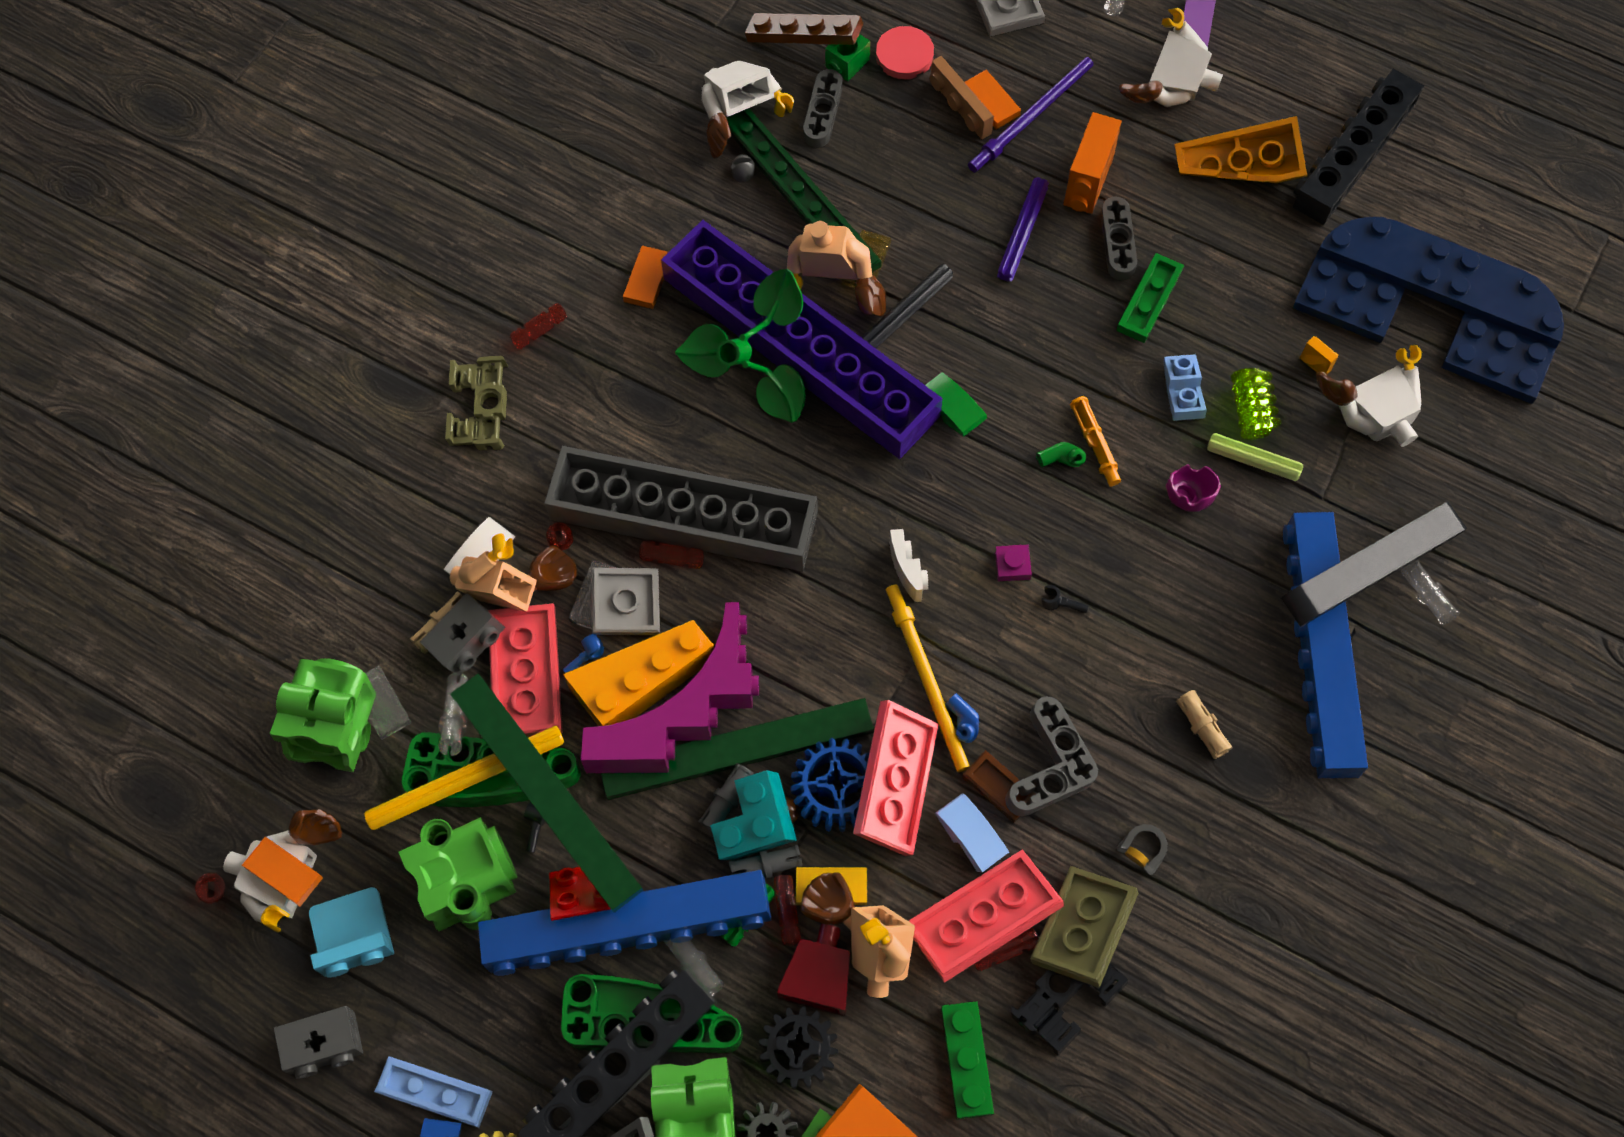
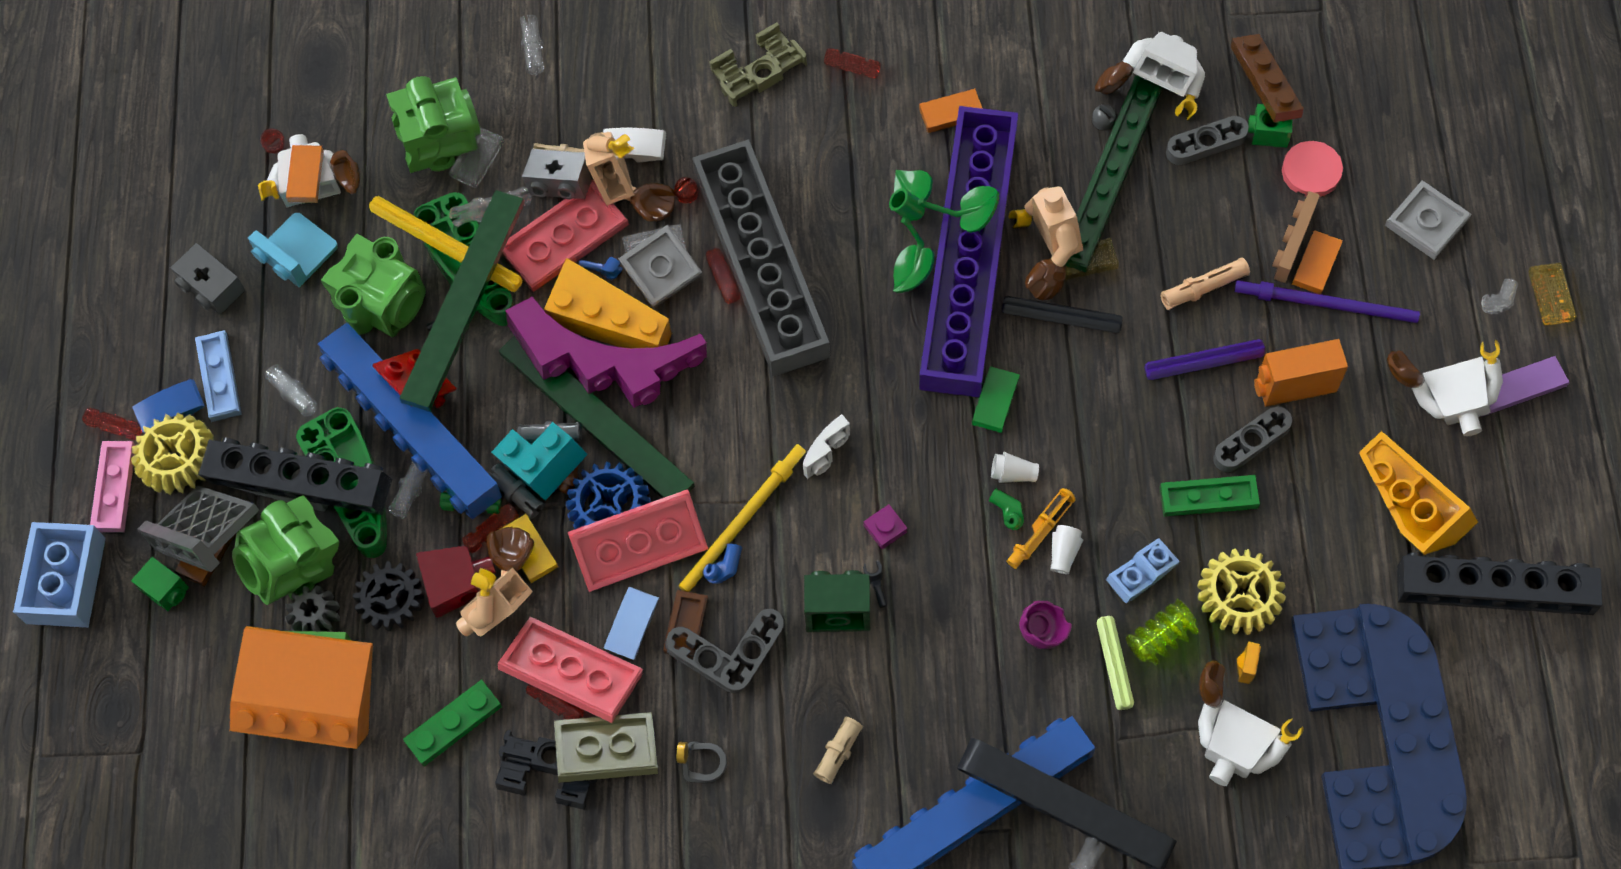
camera: 60 degrees right, 0 degrees up
none -> clear pin [265,364,319,417]
none -> clear pin [520,15,545,75]
none -> dark green brick [804,570,870,632]
none -> white cone [991,452,1039,483]
none -> white cone [1050,525,1083,574]
none -> light nougat pin [1160,257,1250,310]
none -> light yellow gear [1197,548,1286,635]

